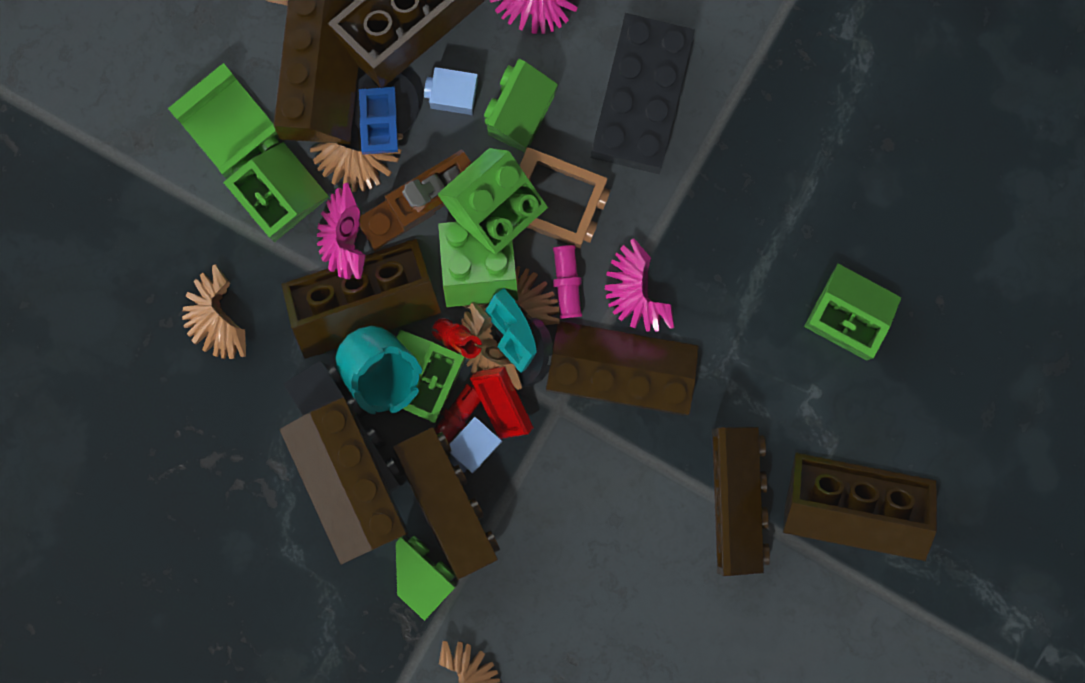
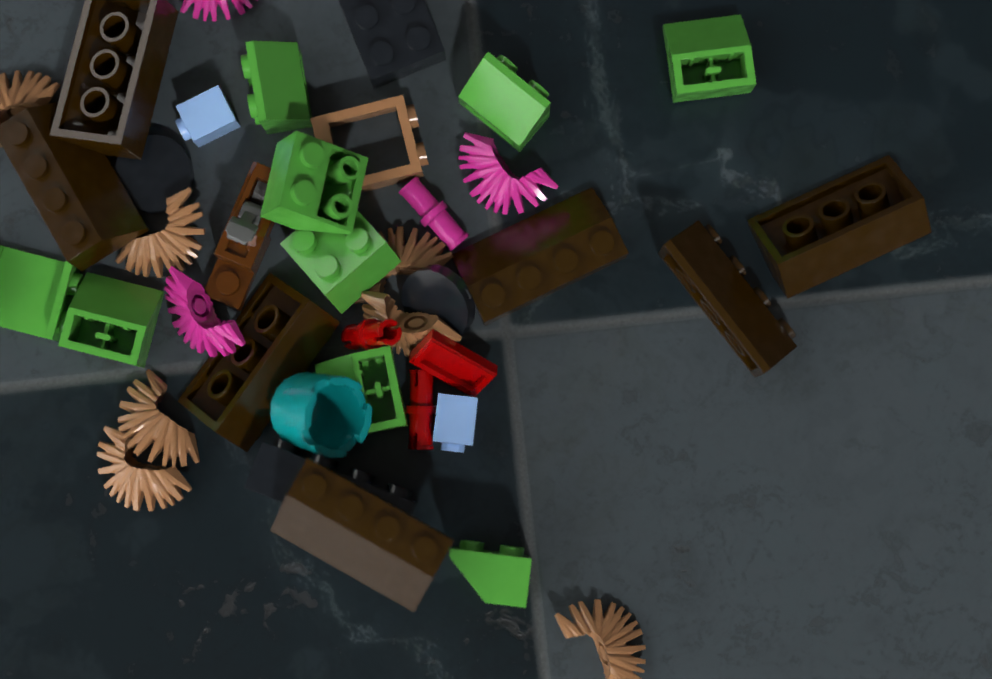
camera: 30 degrees left, 0 degrees up
blue slope [359,87,398,155] -> none
dark brown slope [393,427,500,580] -> none
teal slope [485,288,537,373] -> none
none -> medium nougat hair [118,369,200,468]
none -> bright green slope [458,52,551,152]

